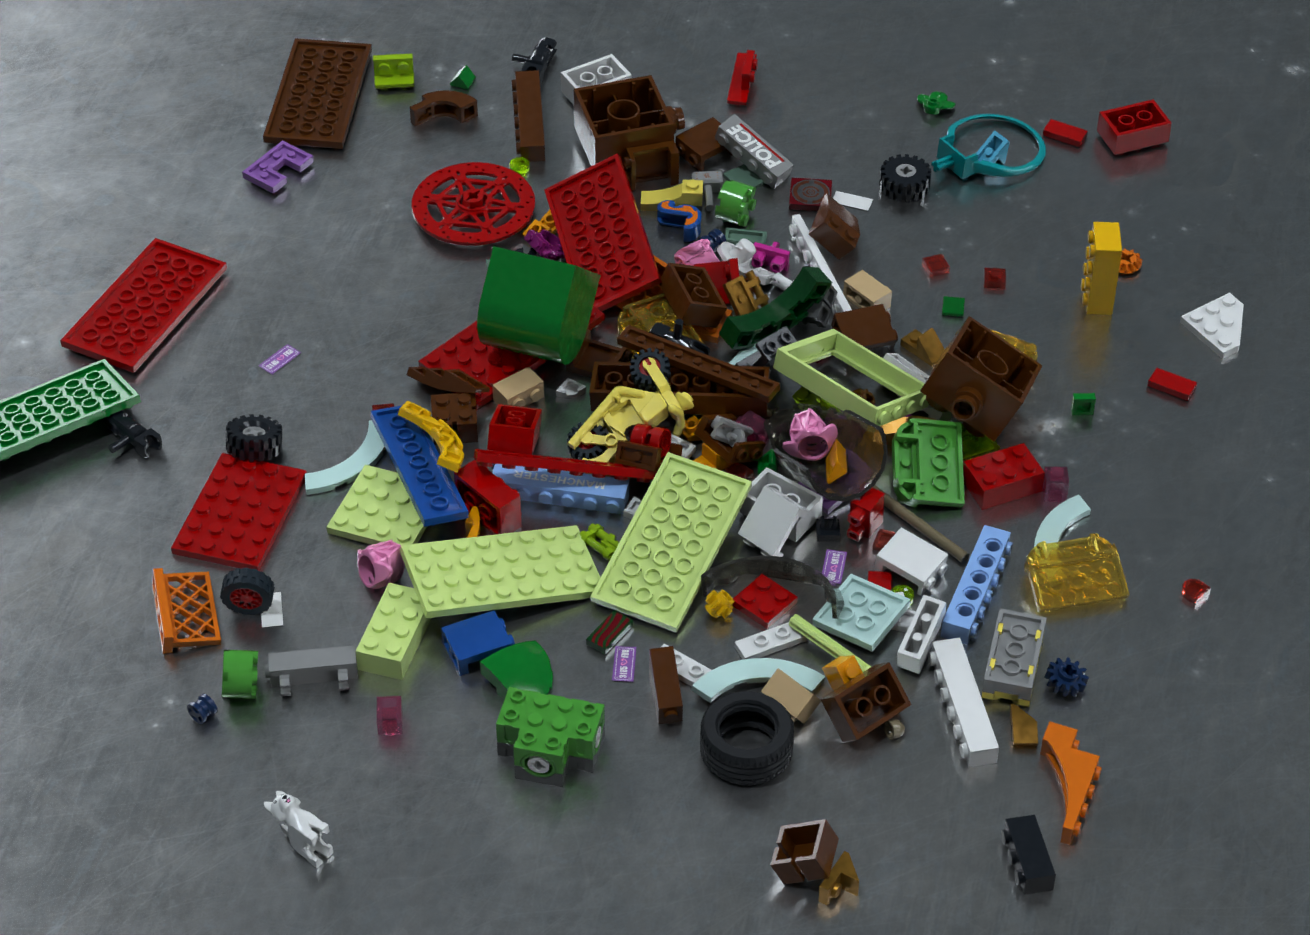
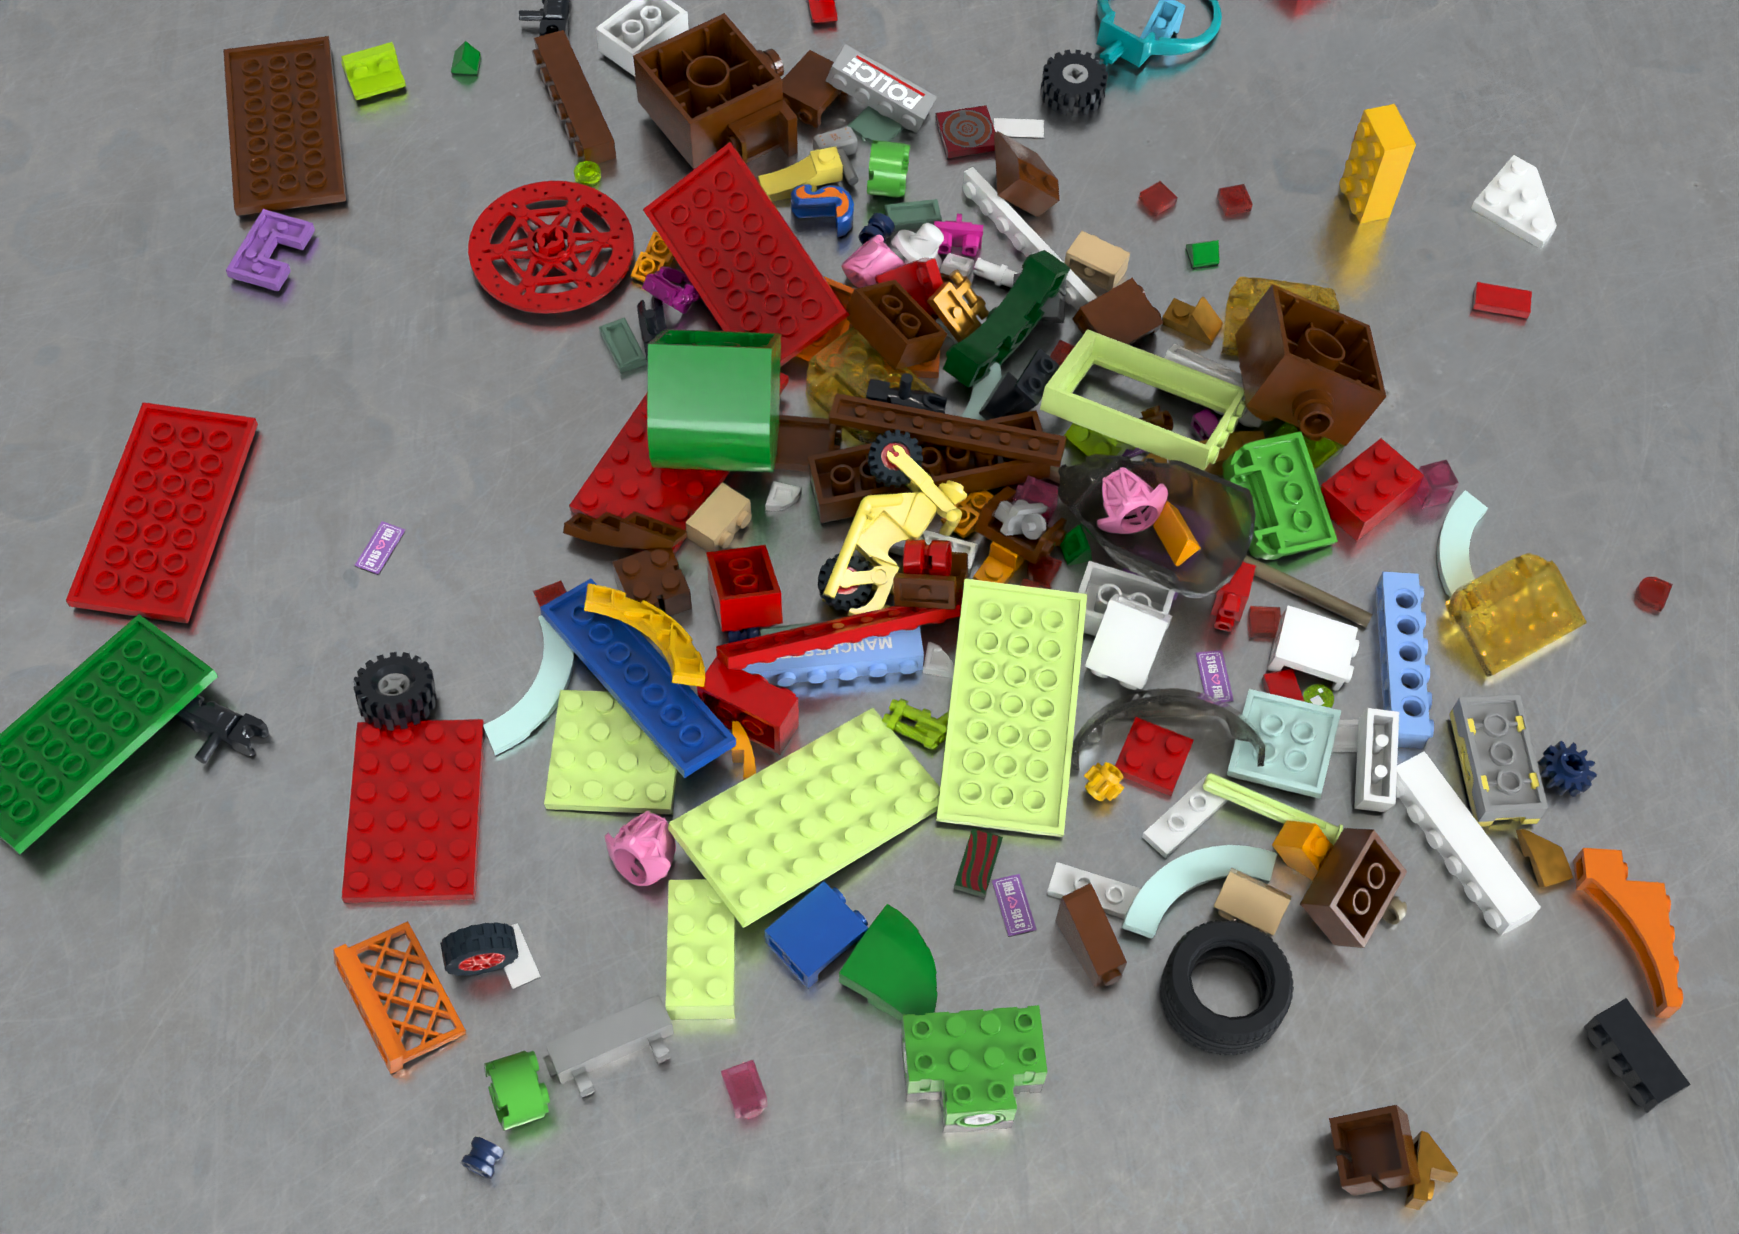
camera: 20 degrees left, 15 degrees up
reddish brown arch [410,90,478,126] -> none
black tile [816,516,841,542] -> none
green tile [1071,393,1096,415] -> none

